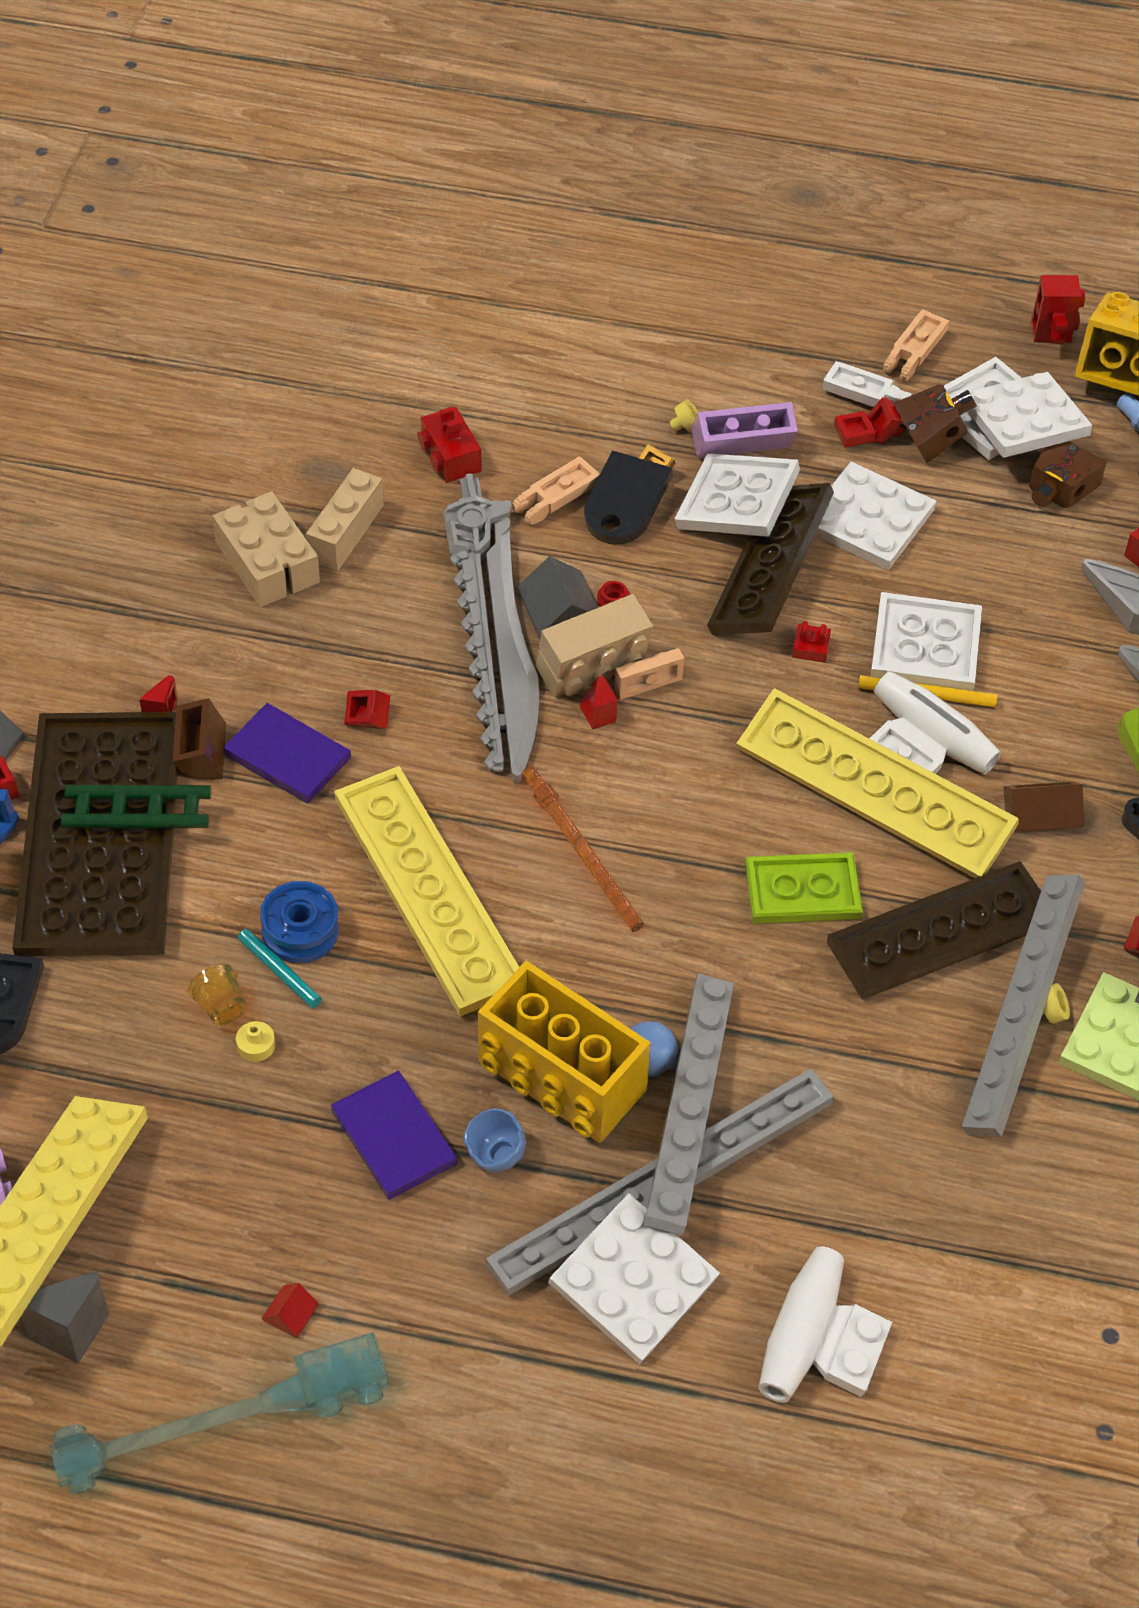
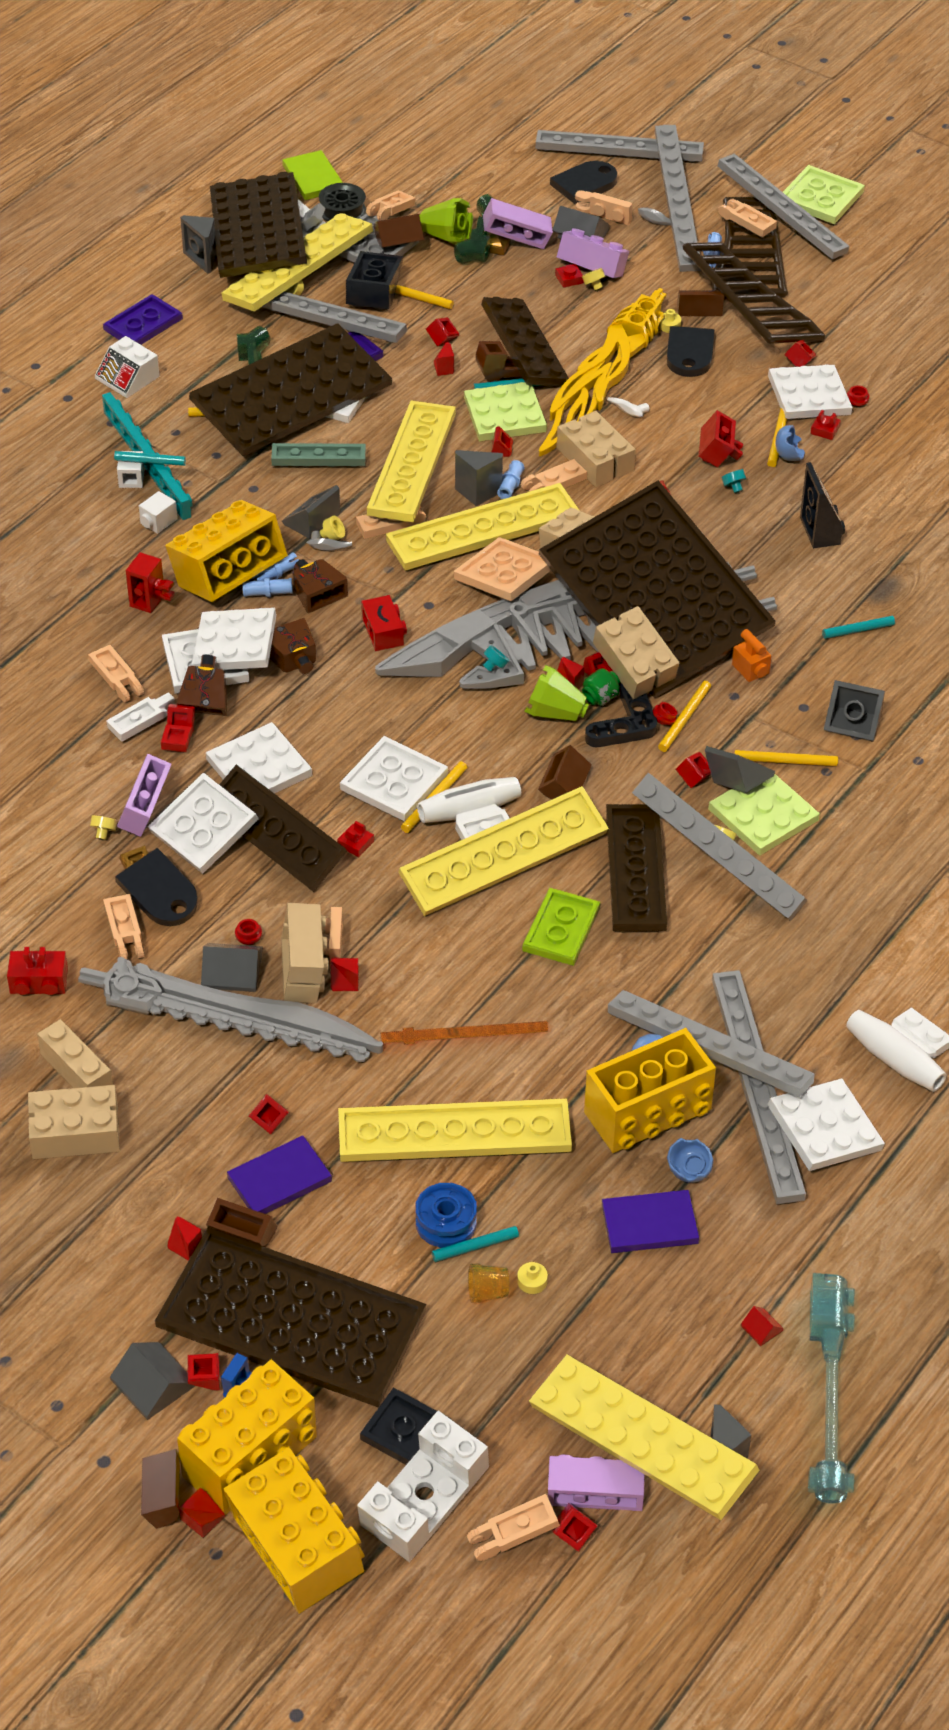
camera: 65 degrees left, 5 degrees down
dark green bar [61,785,212,828] -> none

